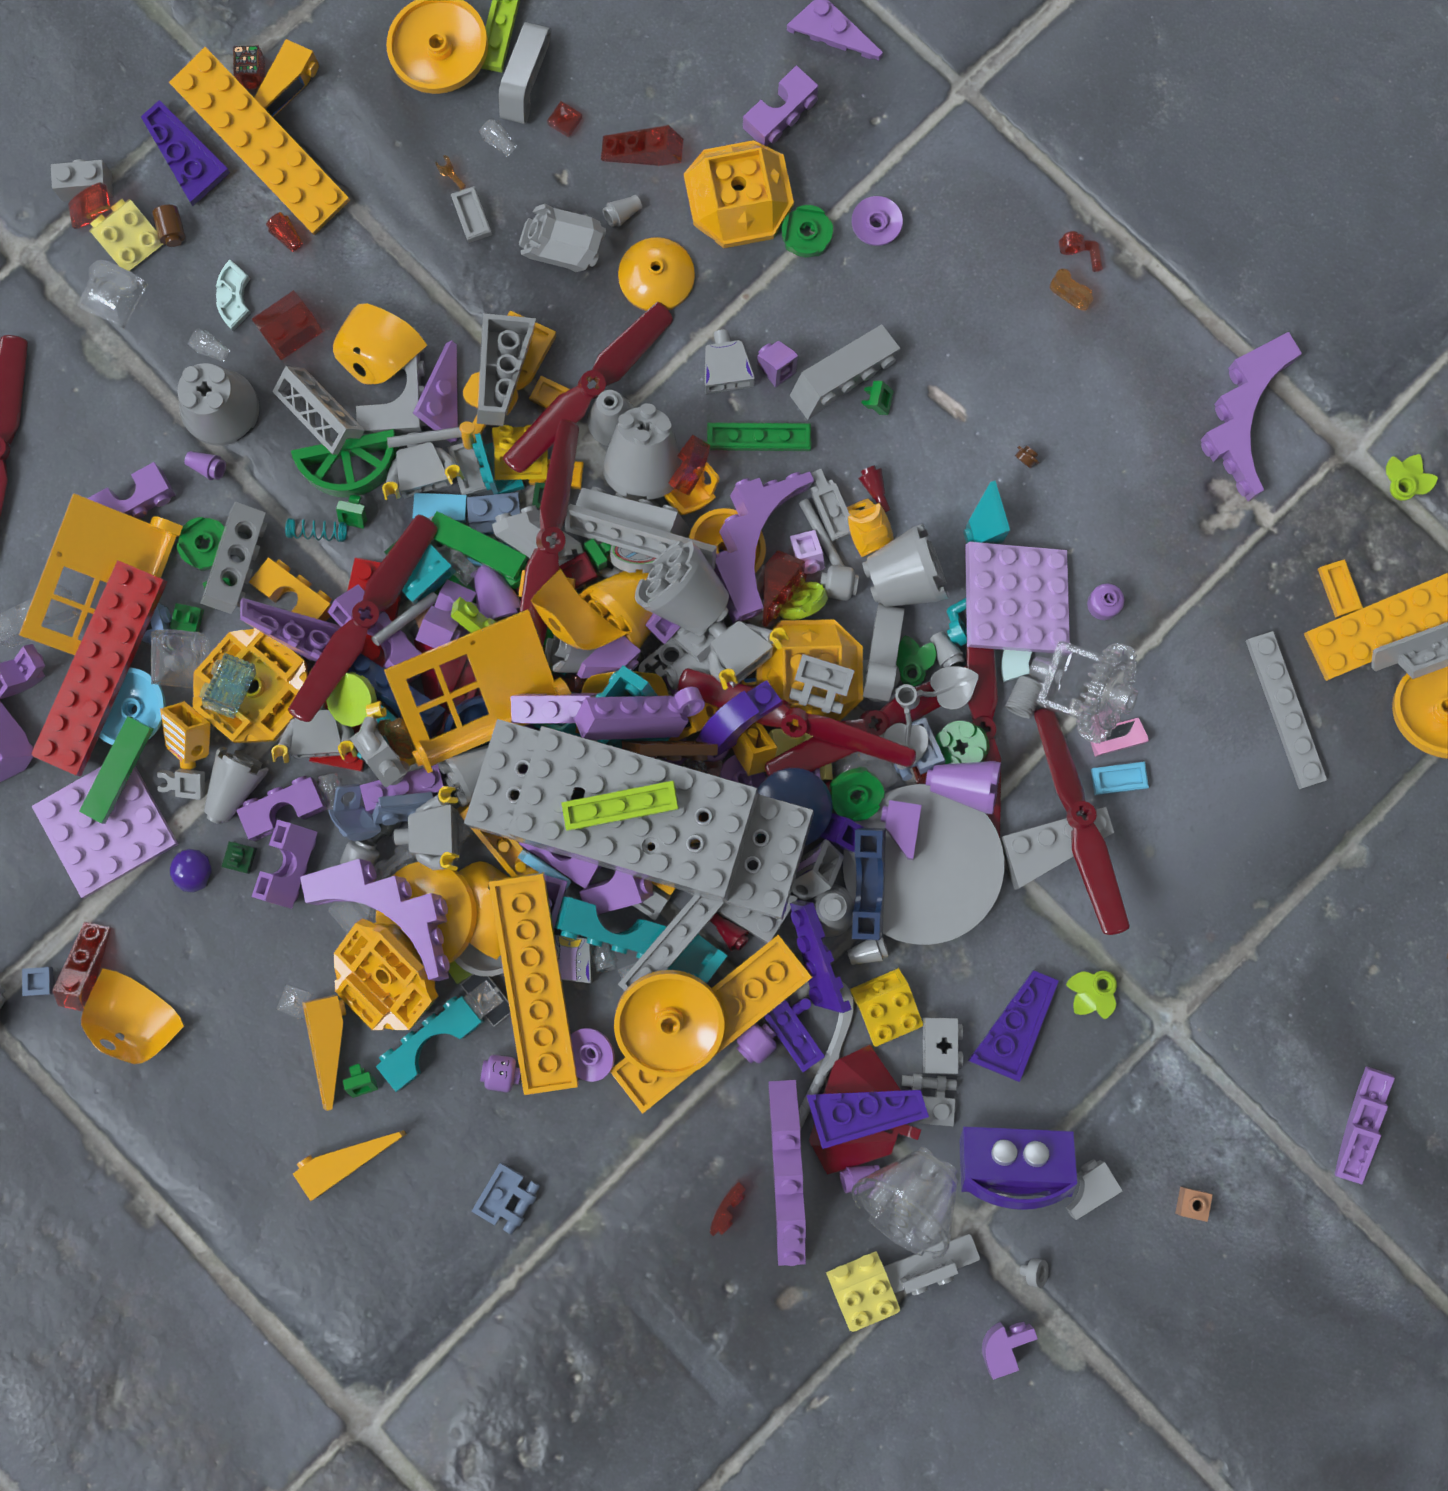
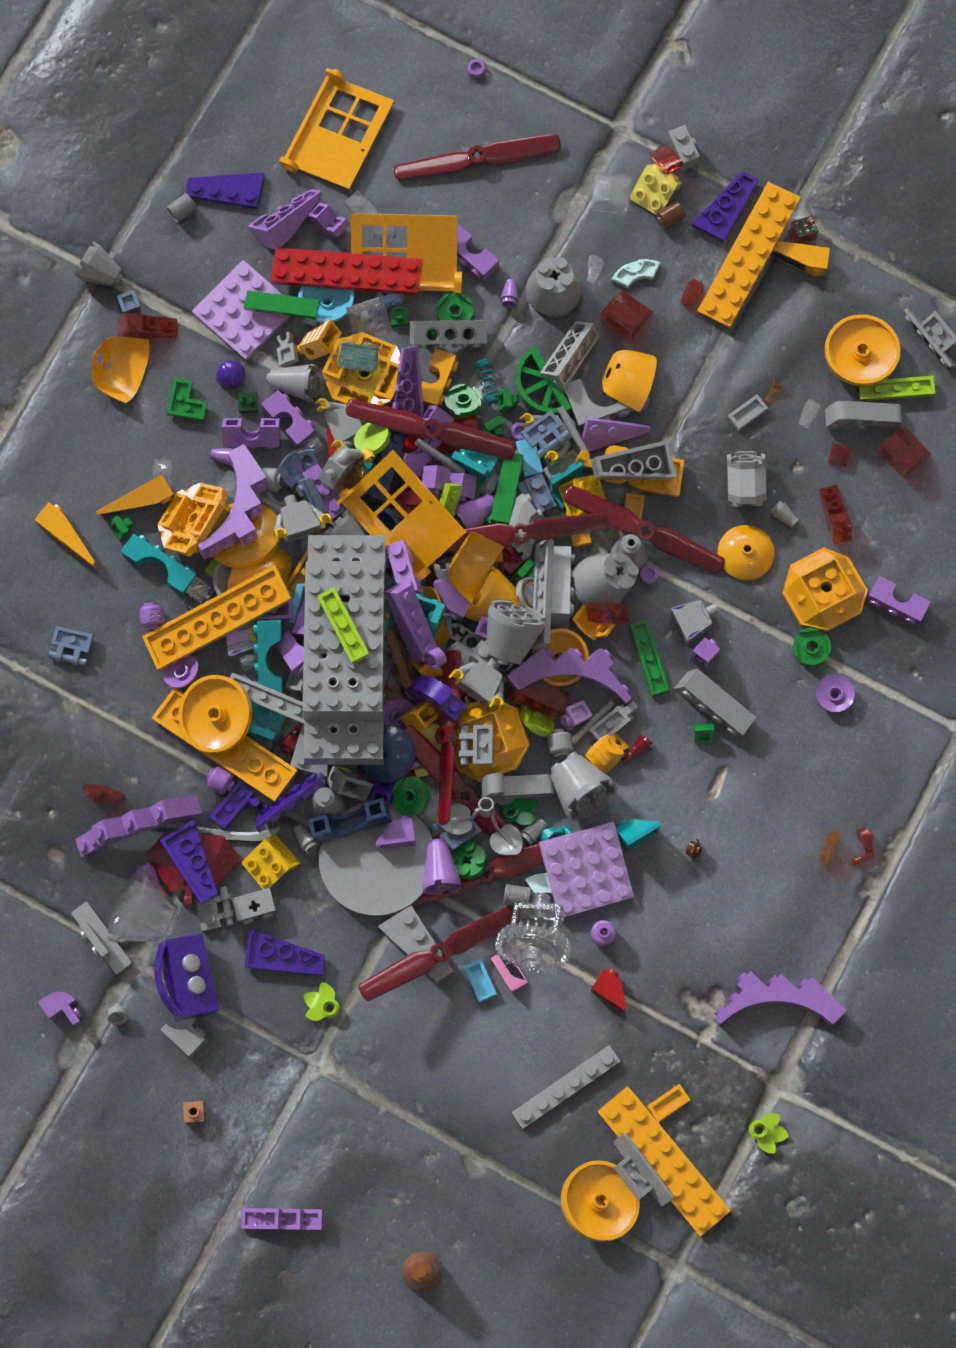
camera: 75 degrees right, 5 degrees down
light yellow bracket [826,1251,900,1332] -> none
none -> green plate [167,378,208,422]
none -> medium lavender cone [210,448,235,466]
none -> plate [444,384,482,420]
none -> green tile [482,415,504,436]
none -> medium lavender tile [511,422,528,441]
none -> sand blue plate [521,410,570,458]
none -> red slope [591,968,626,1012]
none -> medium lavender tile [639,565,659,585]
none -> clear red slope [878,427,931,478]

